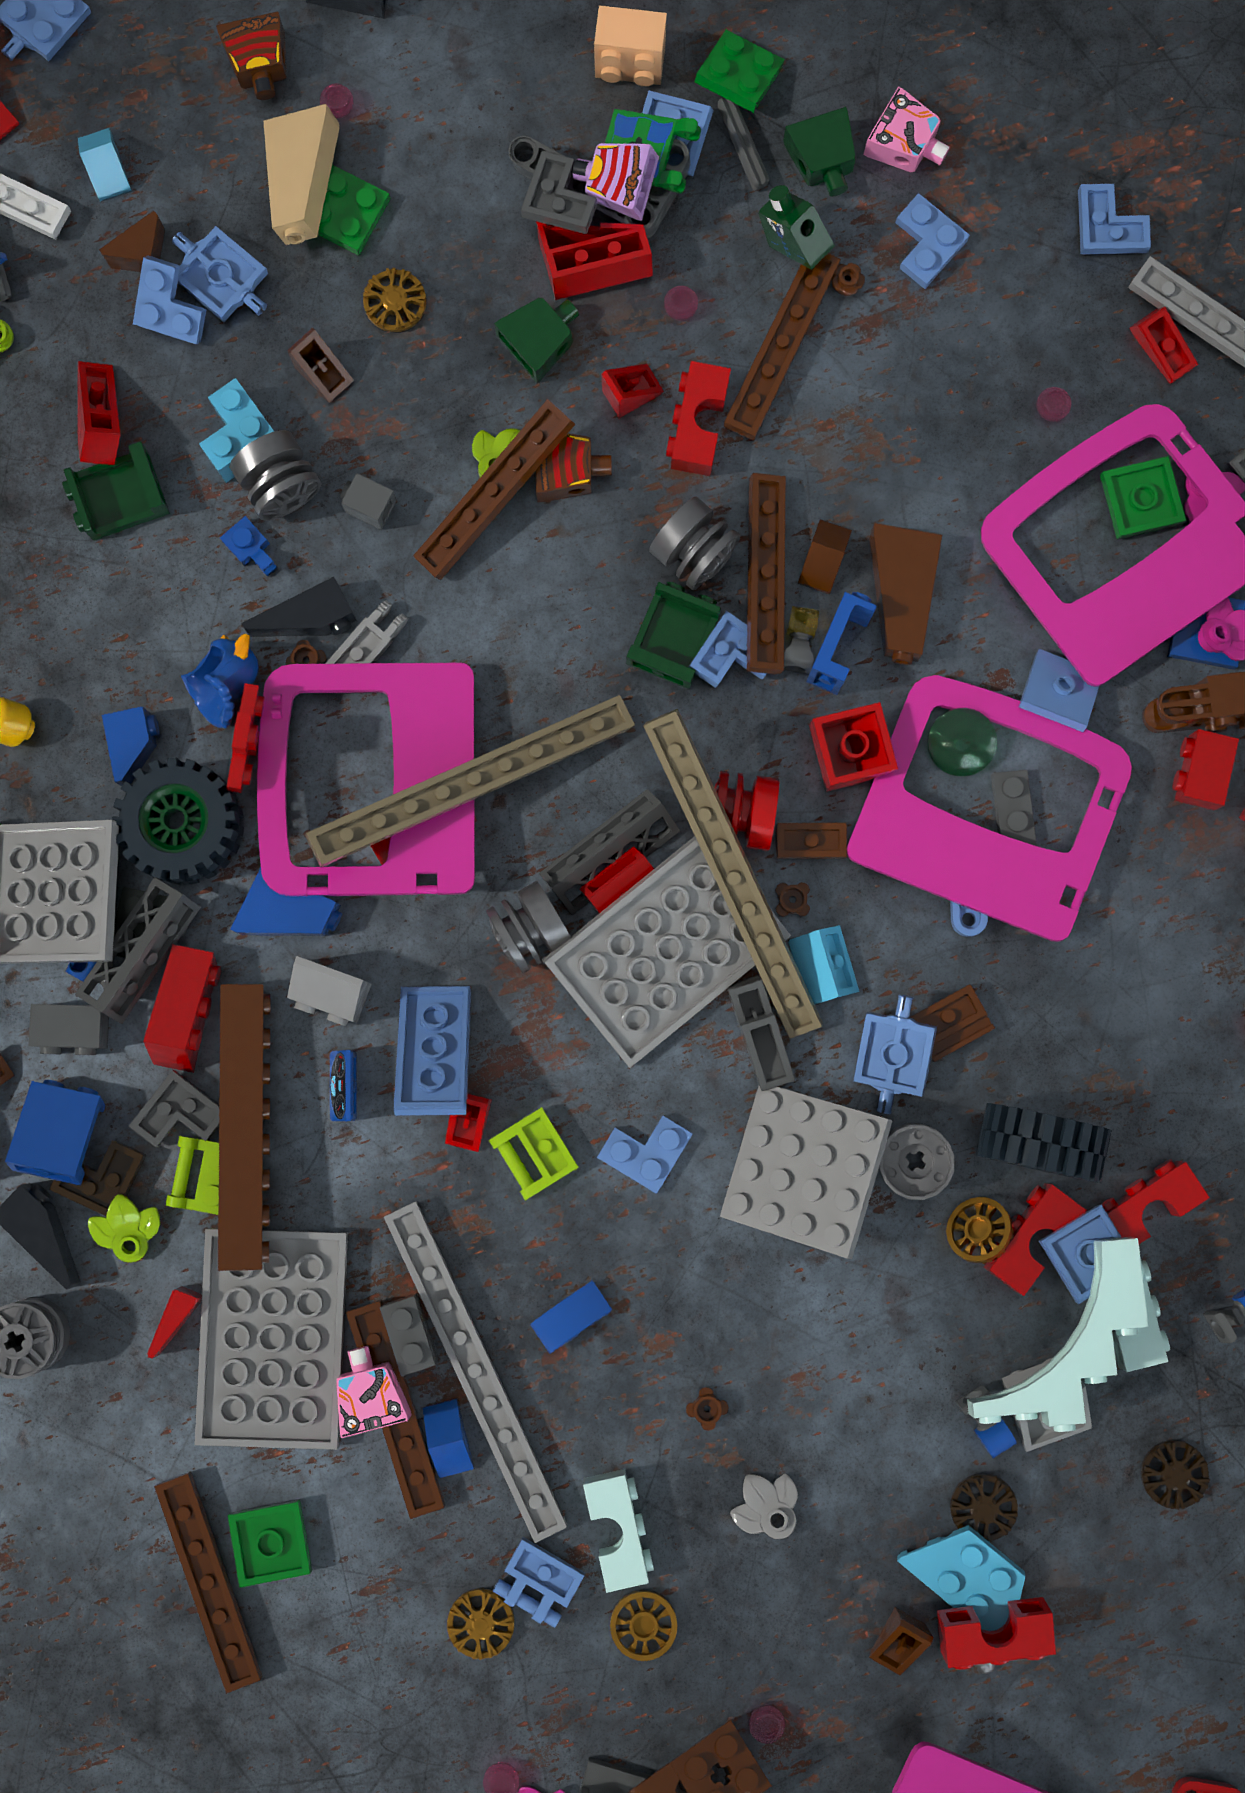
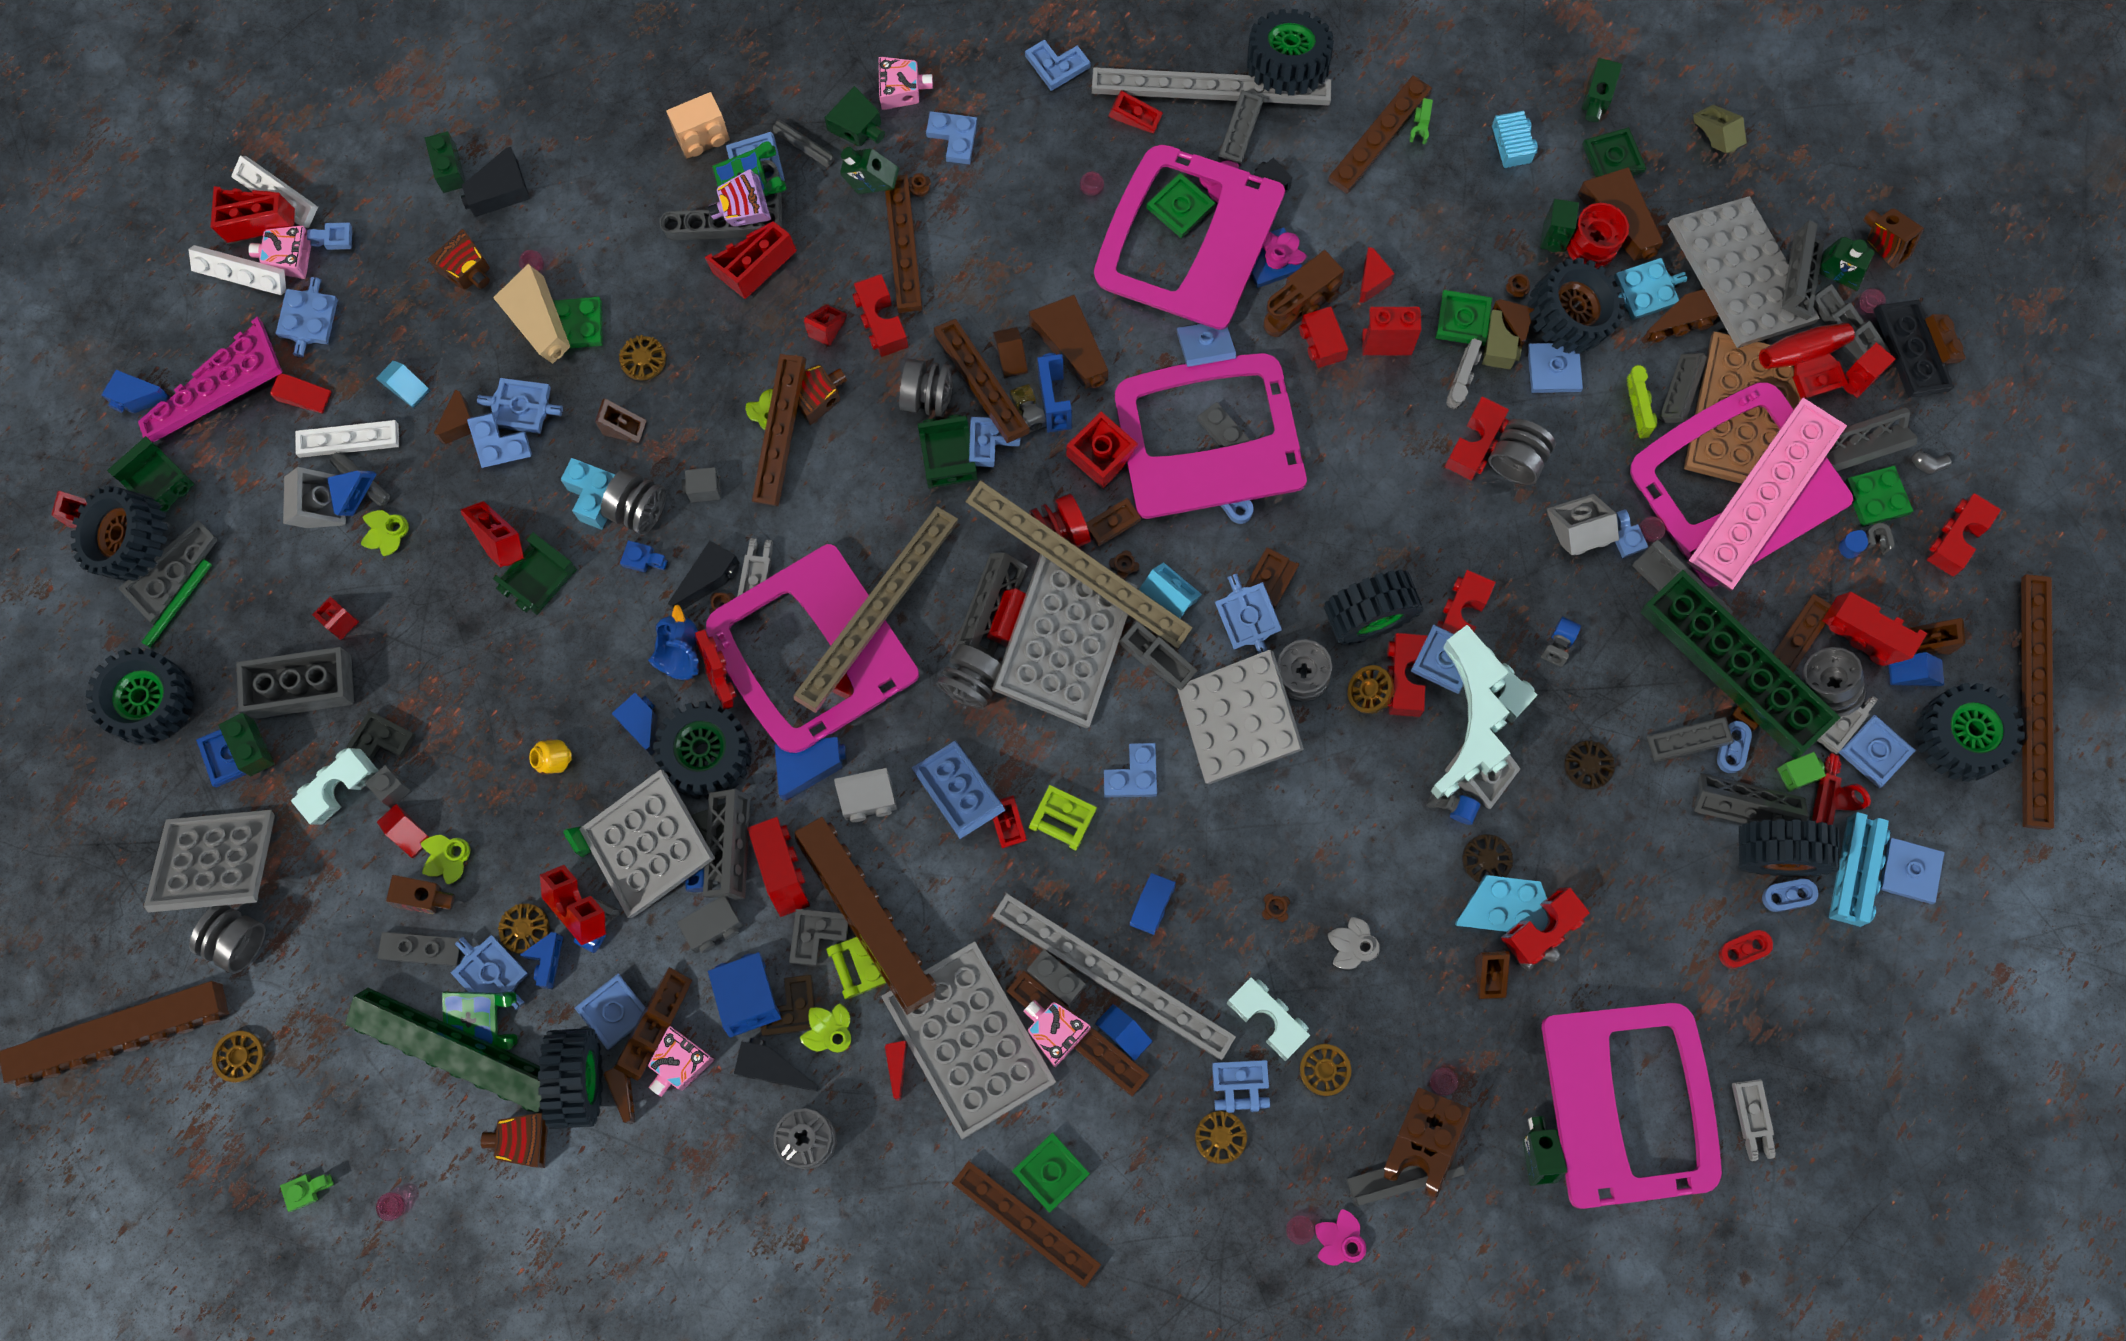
camera: 30 degrees left, 10 degrees down
slope [330,1050,357,1121] -> none
dark green torso [494,297,579,383] -> none
dark grey plate [521,151,597,234] -> none
clear pink plate [664,286,698,320] -> none
green plate [695,29,785,113] -> none
clear green dish [928,708,997,776] -> none

